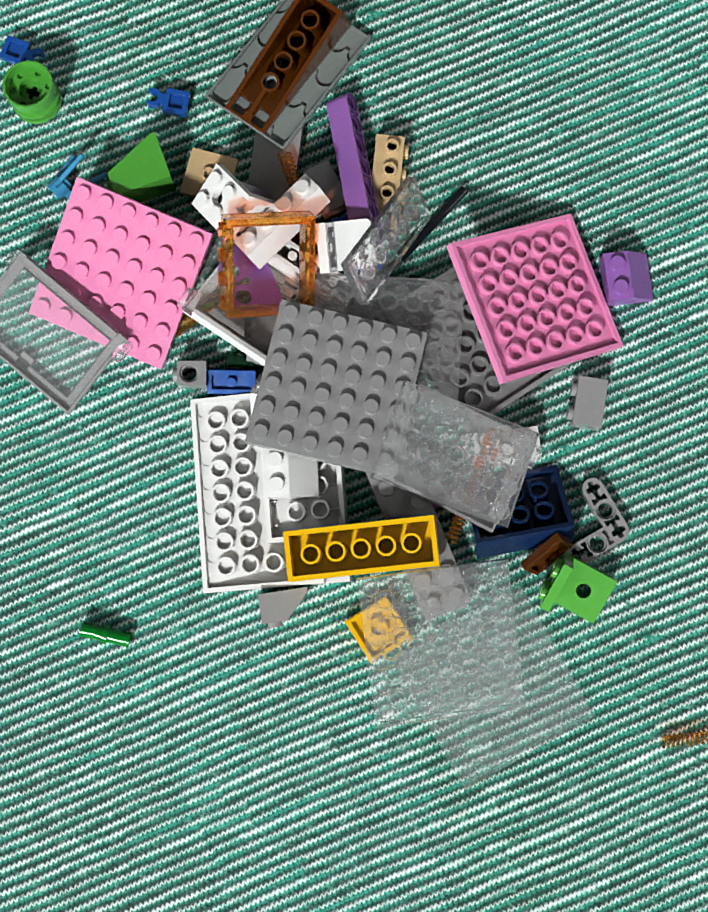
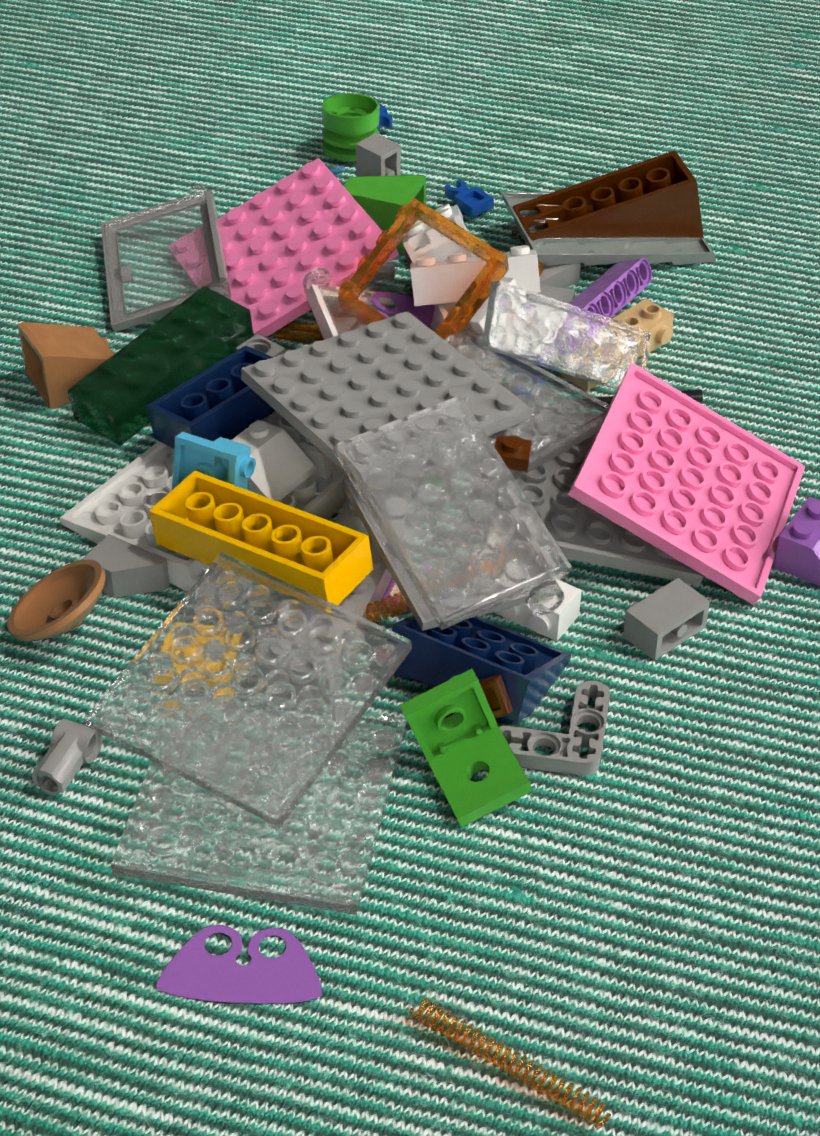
camera: 40 degrees right, 40 degrees down
none -> medium nougat dish [7,559,106,641]
none -> medium nougat slope [18,322,124,410]
none -> light grey piece [32,719,103,796]
none -> clear green brick [67,286,254,446]
none -> dark blue brick [147,345,276,449]
none -> medium lavender piece [156,925,322,1004]
none -> medium azure plate [172,432,256,492]
none -> light grey brick [356,133,401,177]
none -> reddish brown plate [492,436,532,472]

